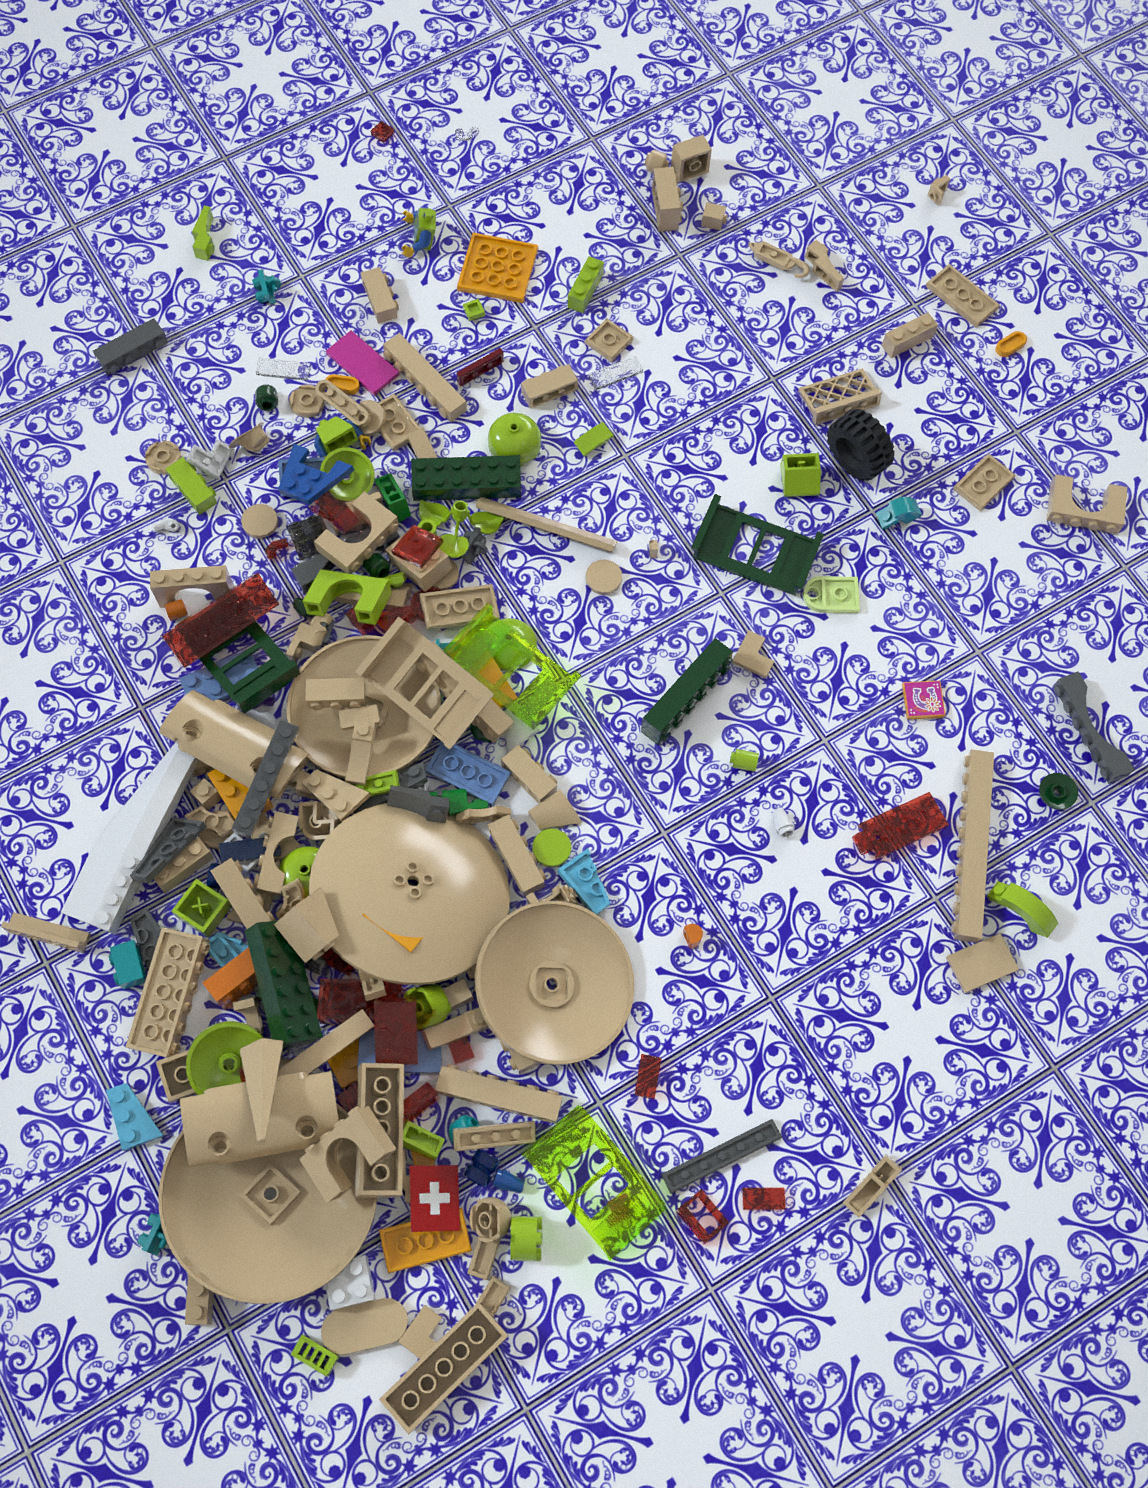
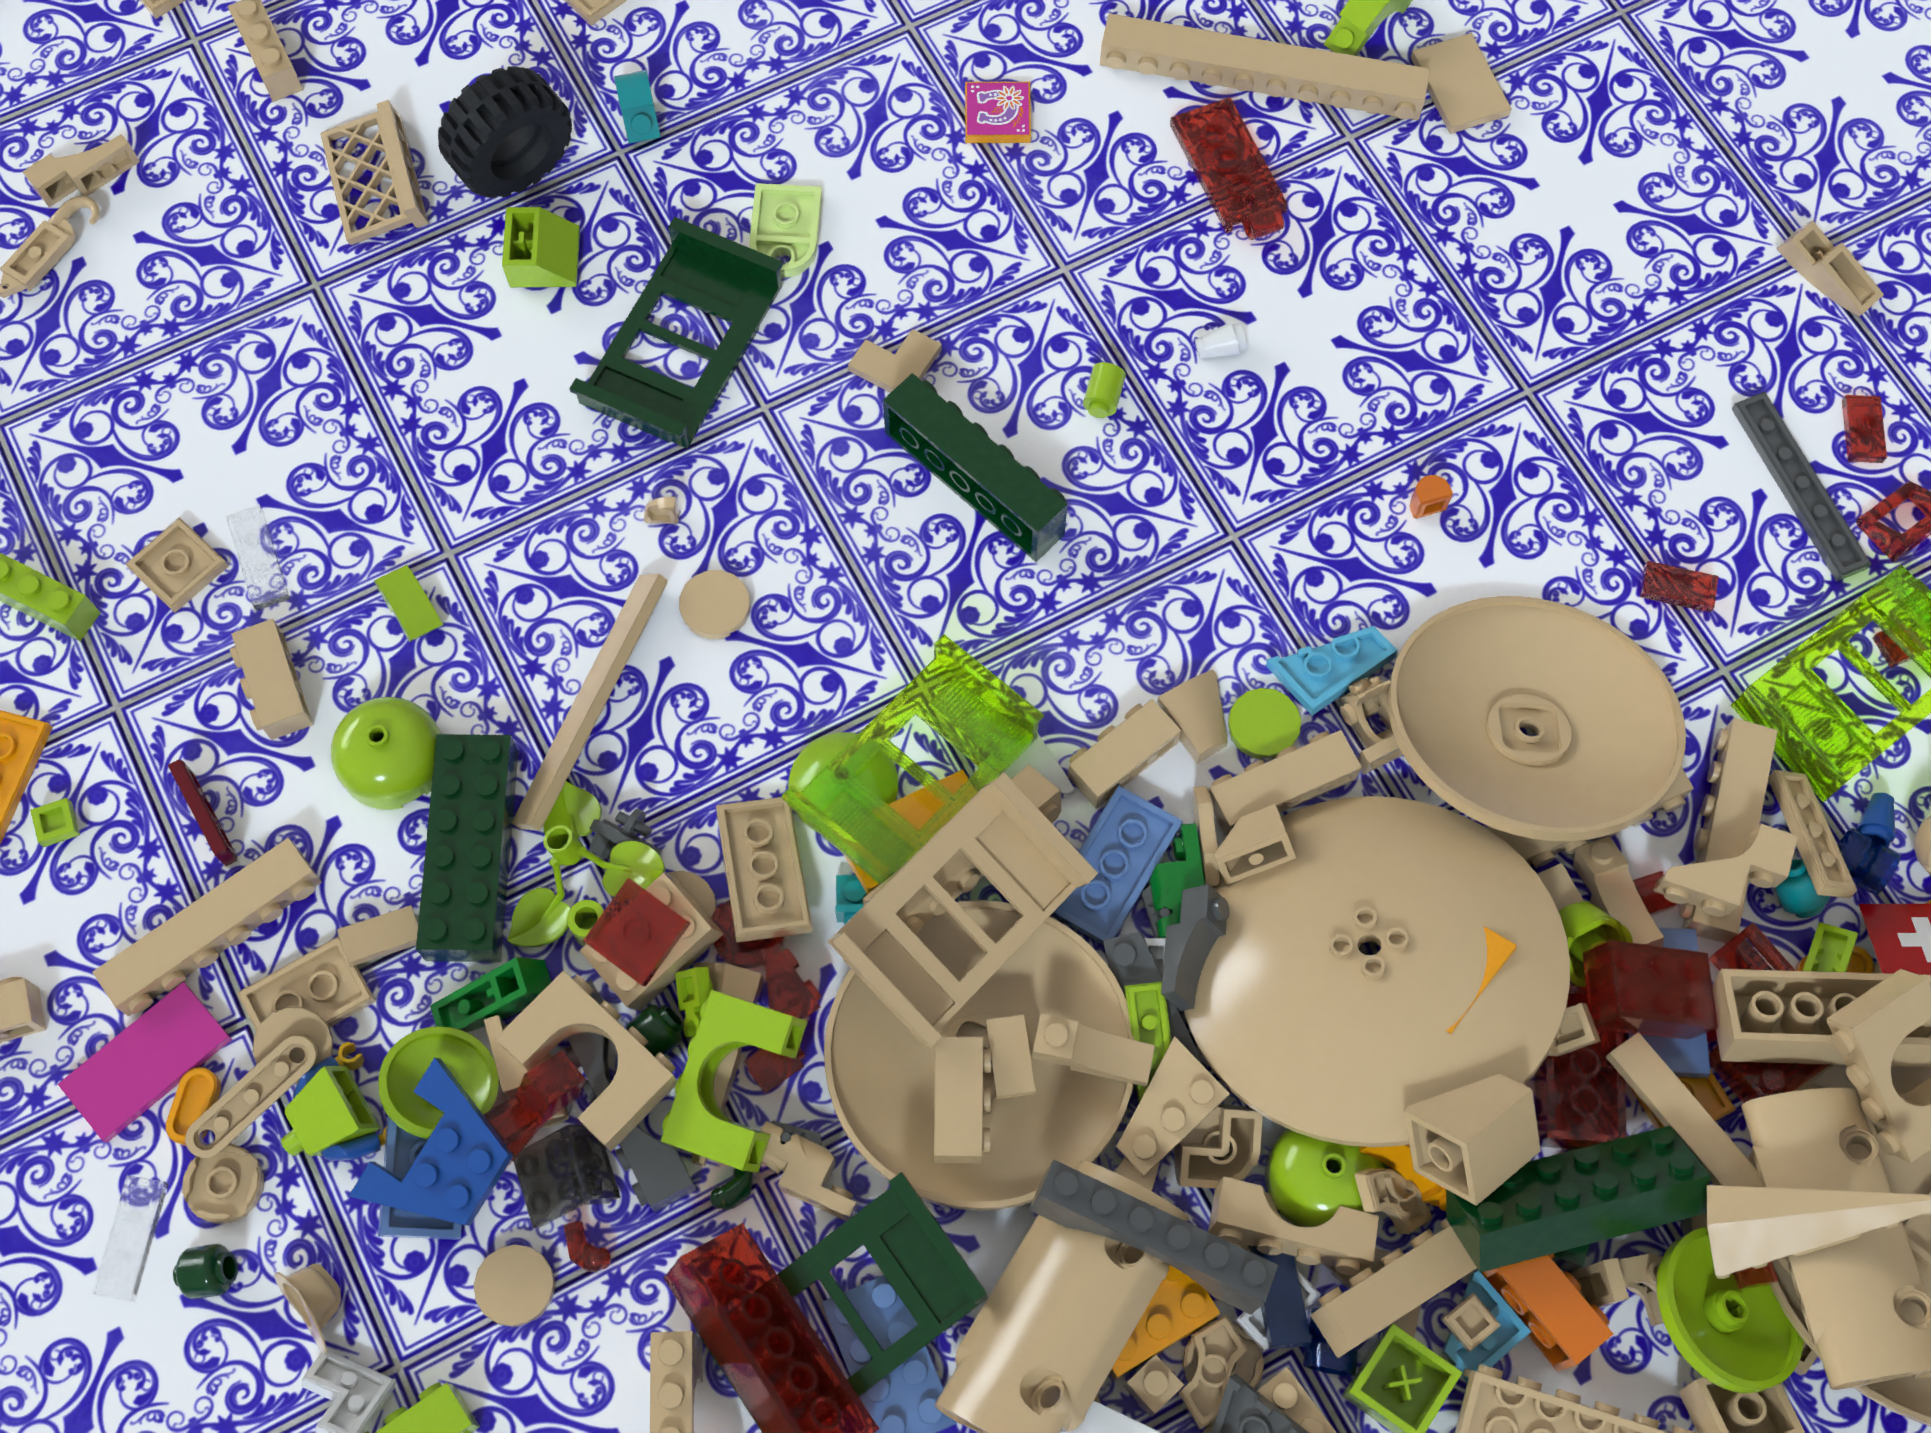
camera: 85 degrees left, 0 degrees up
none -> tan slope [1214,804,1297,885]
none -> tan tile [1441,1293,1501,1352]
none -> tan arch [1654,824,1798,917]

